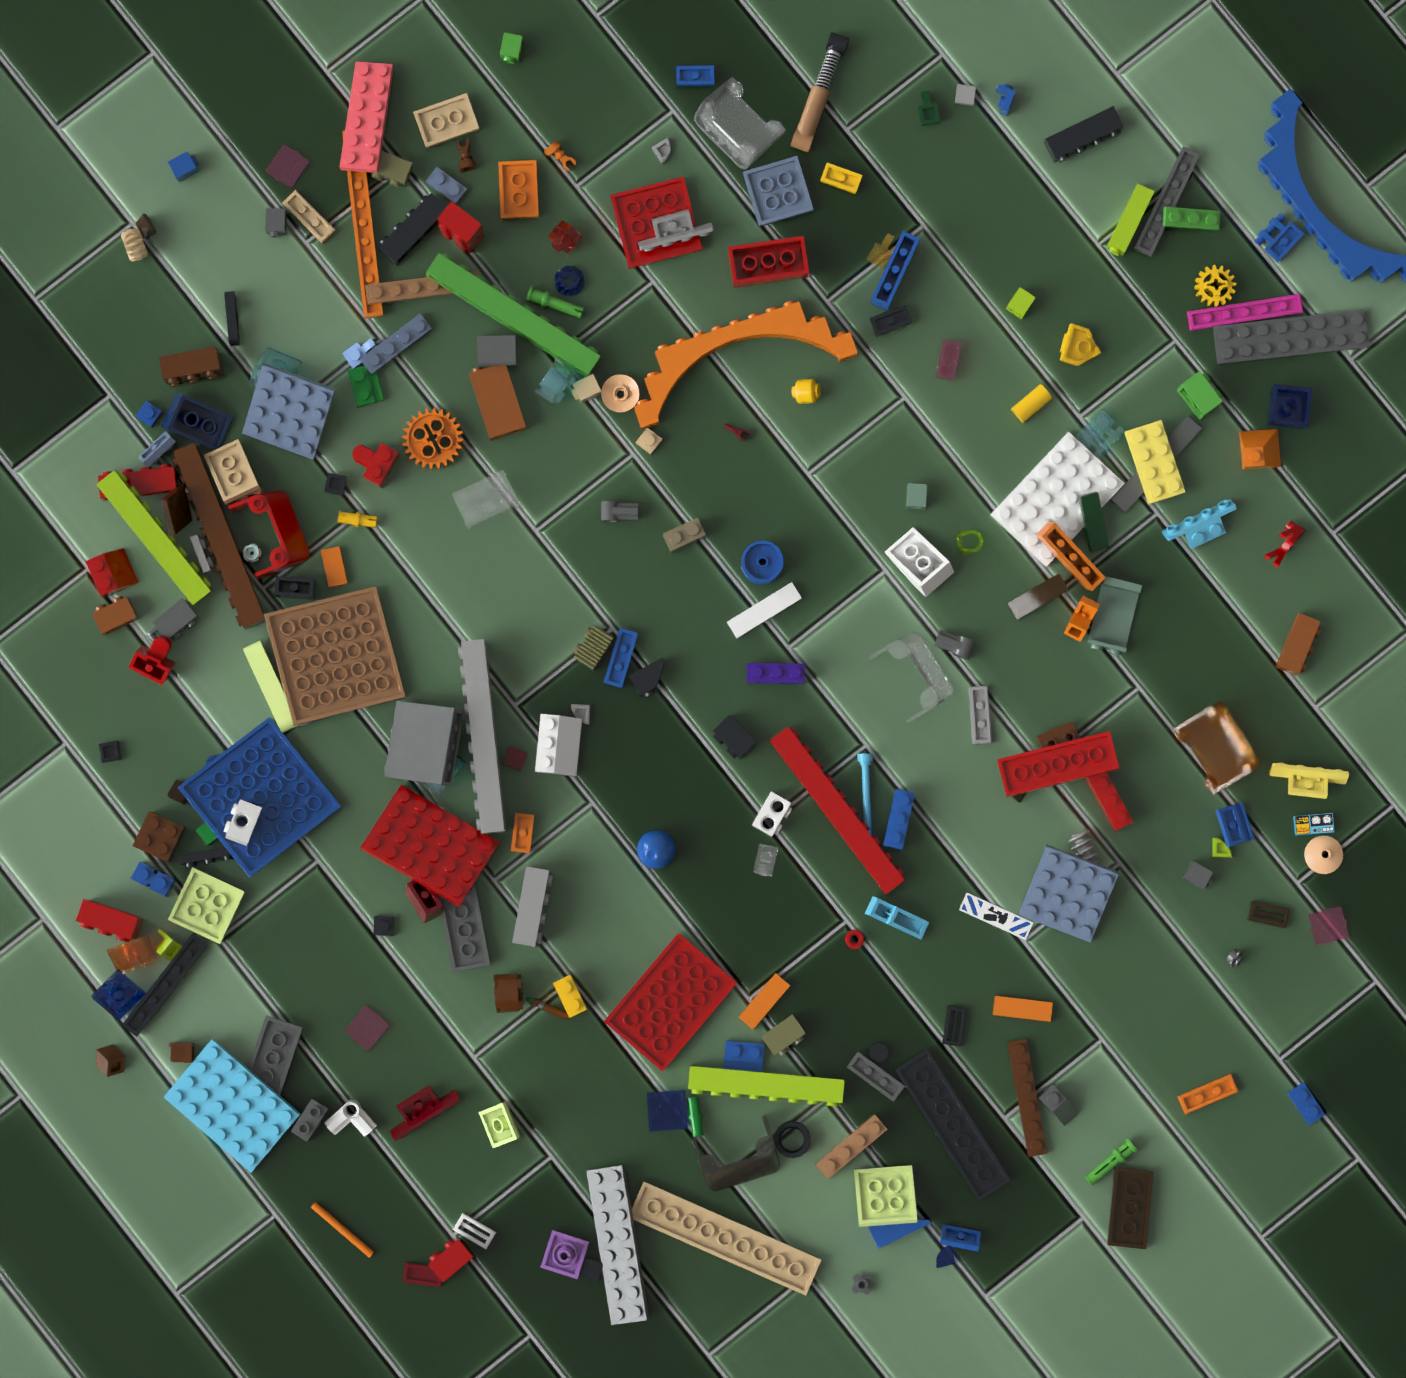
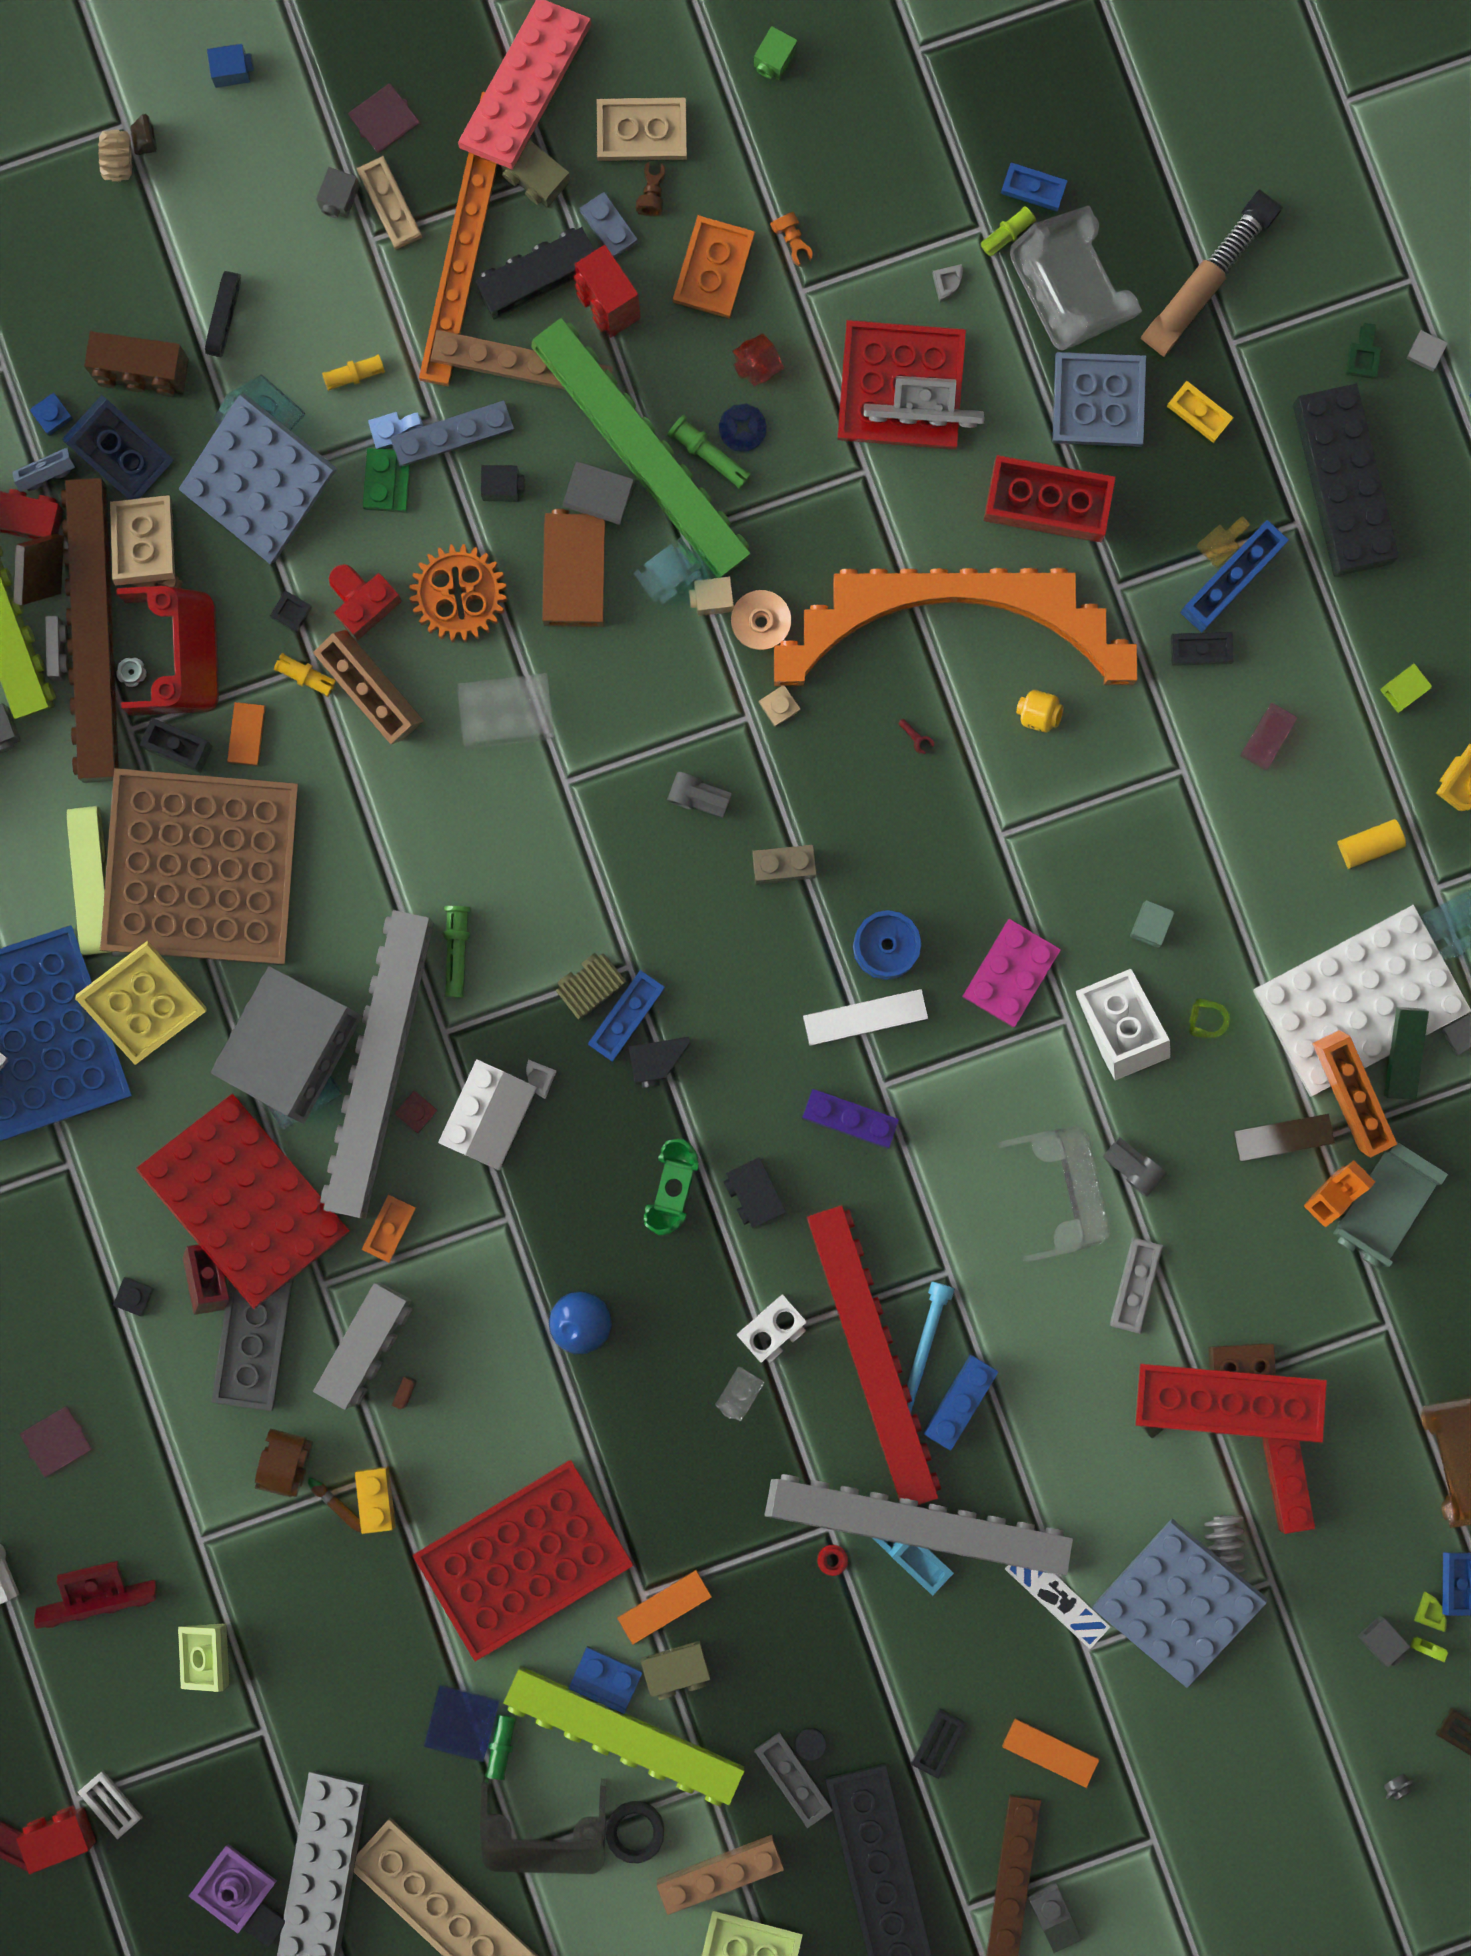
camera: 15 degrees right, 0 degrees up
none -> light yellow plate [75,940,206,1065]
none -> medium nougat brick [313,630,424,744]
none -> yellow pin [322,354,385,391]
none -> copper tile [391,1376,417,1410]
none -> bright green pin [443,906,471,998]
none -> black brick [481,465,525,502]
none -> green piece [644,1139,699,1235]
none -> light grey brick [765,1474,1073,1575]
none -> dark pink plate [962,919,1061,1028]
none -> lime axle [981,206,1036,256]
none -> black brick [1293,383,1399,577]
none -> lime tile [1410,1636,1448,1662]

